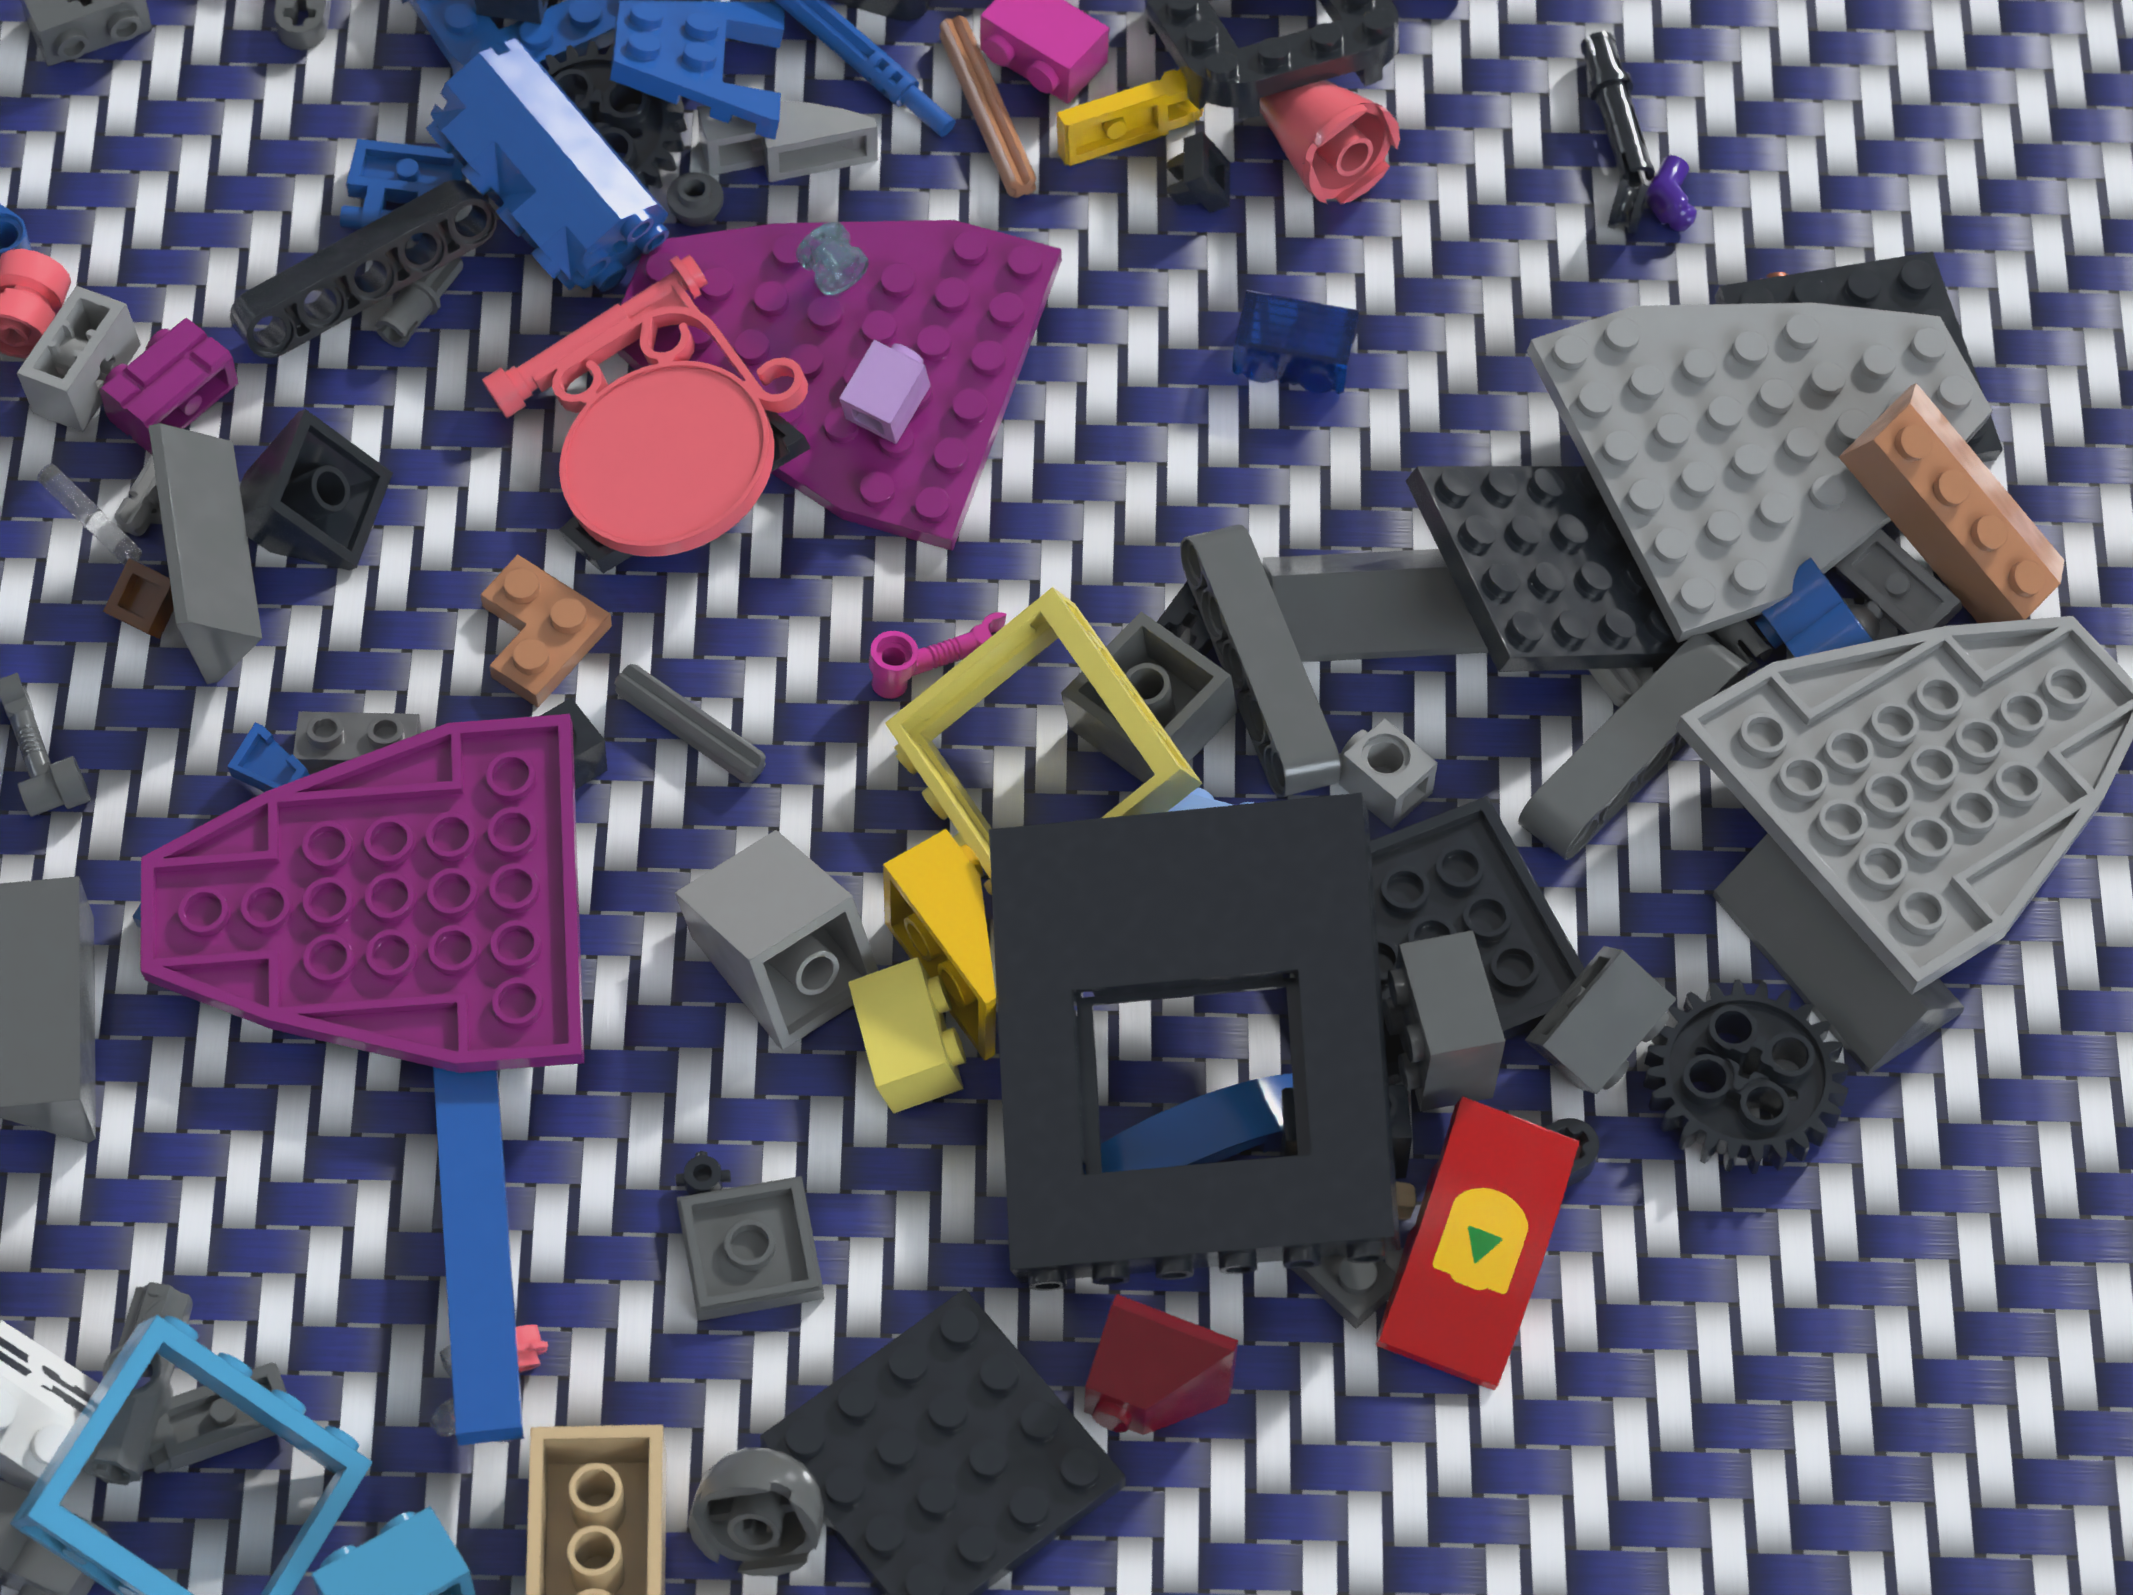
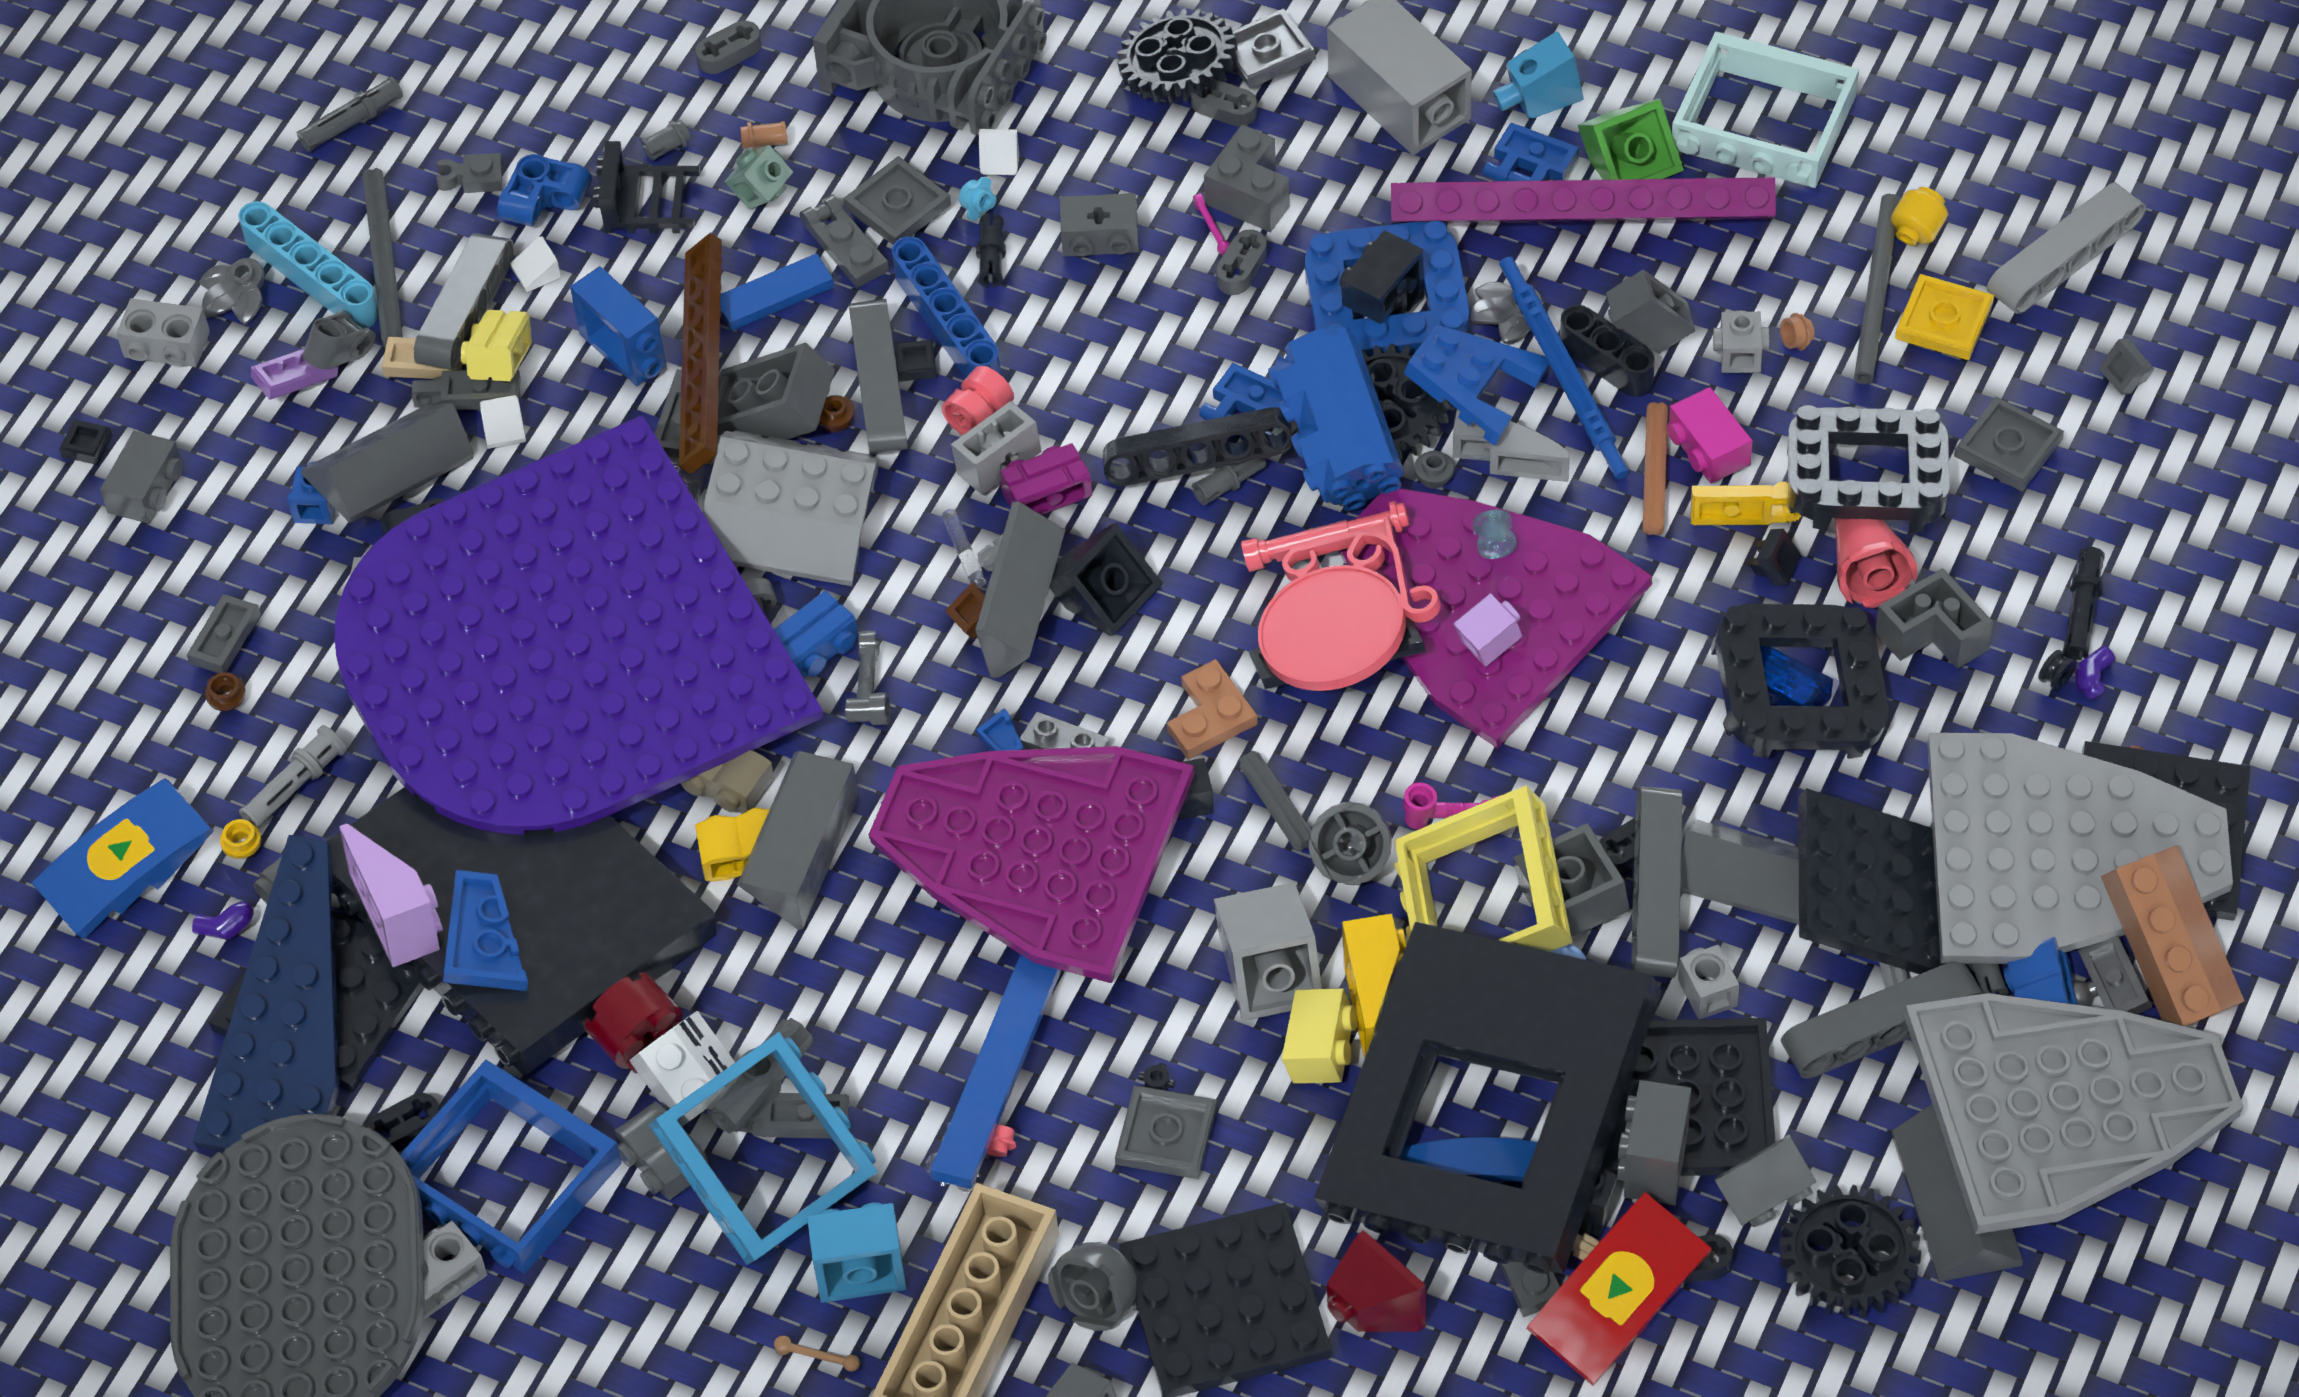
camera: 30 degrees right, 5 degrees down
none -> dark grey cylinder [1309,801,1392,885]
none -> black plate [1711,604,1889,759]
none -> dark grey brick [1875,568,1993,669]

